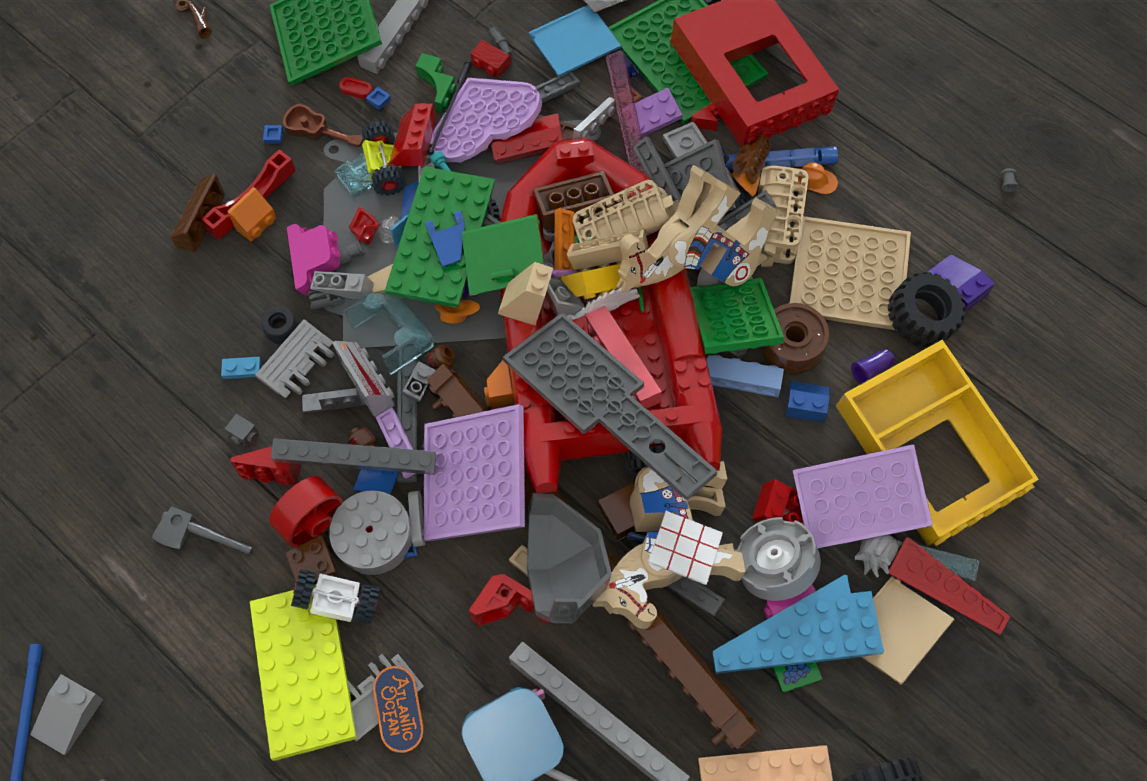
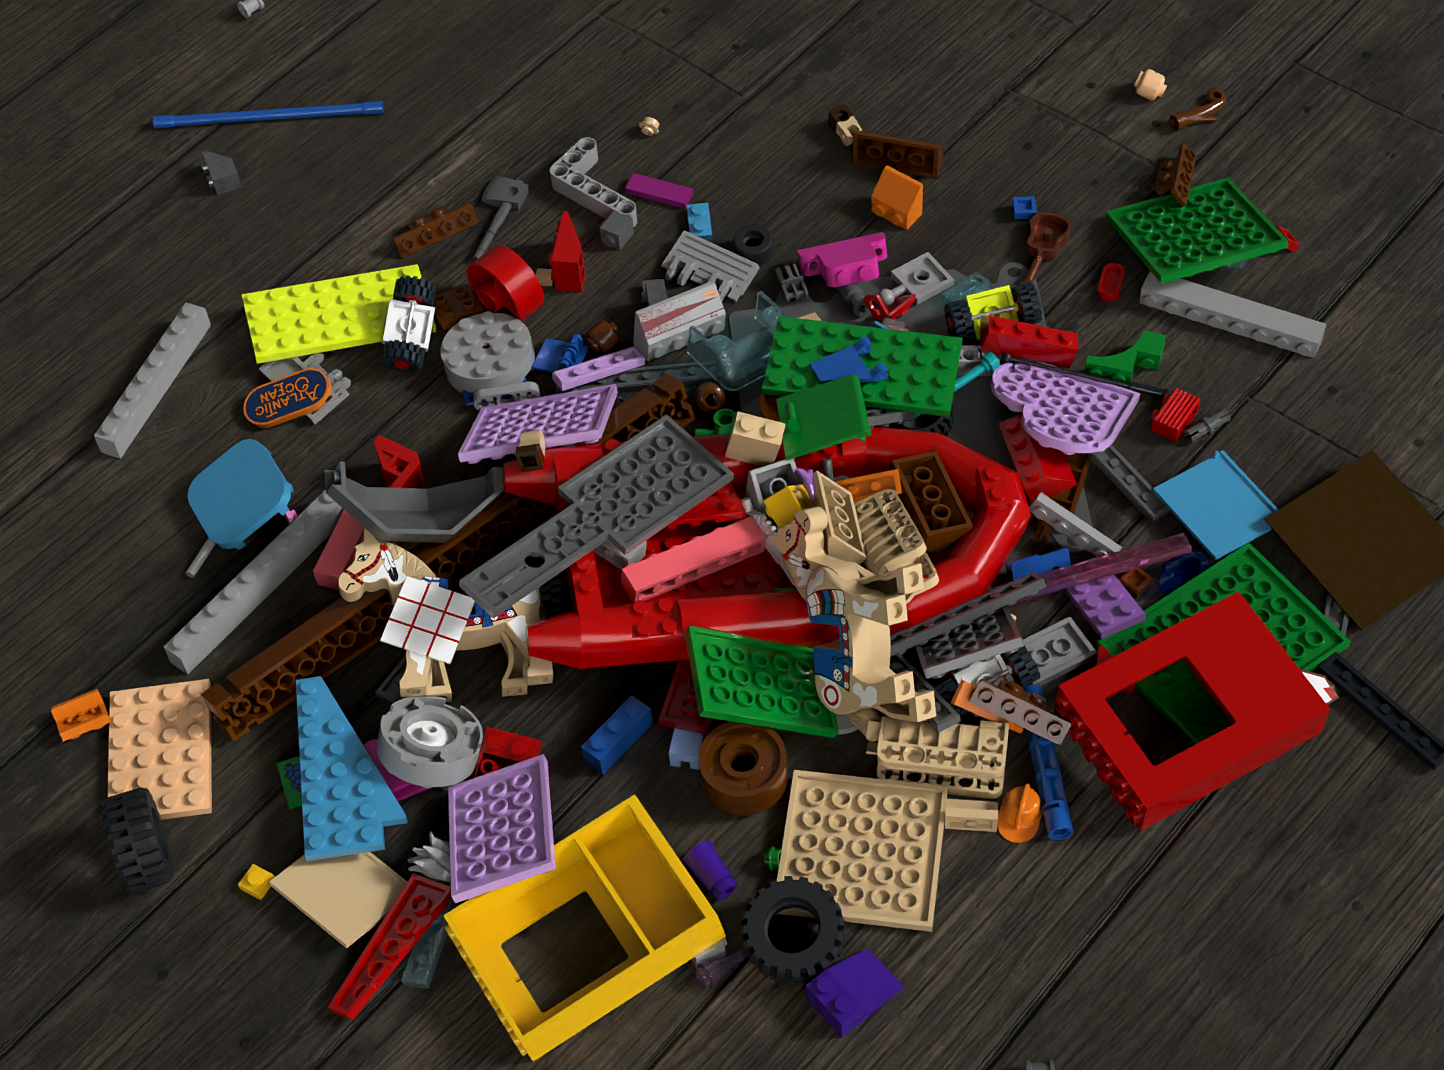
camera: 90 degrees right, 10 degrees down
light grey slope [30,674,103,756] -> none
red arch [201,149,296,240] -> none
dark grey brick [271,438,436,475] -> none
light grey slope [310,271,374,300] -> none
blue plate [366,87,391,110] -> none
flat silver slope [402,361,435,402] -> none
blue slope [785,381,829,423] -> none
none -> yellow plate [238,864,275,900]
none -> coral brick [313,510,365,590]
none -> reddish brown bracket [393,202,478,258]
none -> dark brown leg [515,430,545,472]
none -> tan piece [536,268,553,286]
none -> light grey beam [550,137,637,227]
none -> blue brick [581,695,653,776]
none -> magenta tile [625,173,693,209]
none -> tan plate [639,117,659,136]
none -> dark red plate [659,659,714,735]
none -> green piece [694,408,735,436]
none -> green plate [764,847,782,873]
none -> leg [828,104,862,146]
none -> light grey plate [878,252,954,306]
none -> tan panel [944,799,998,832]
none -> blue piece [1005,545,1072,581]
none -> light nougat head [1134,69,1167,101]
none -> reddish brown bracket [1154,143,1196,207]

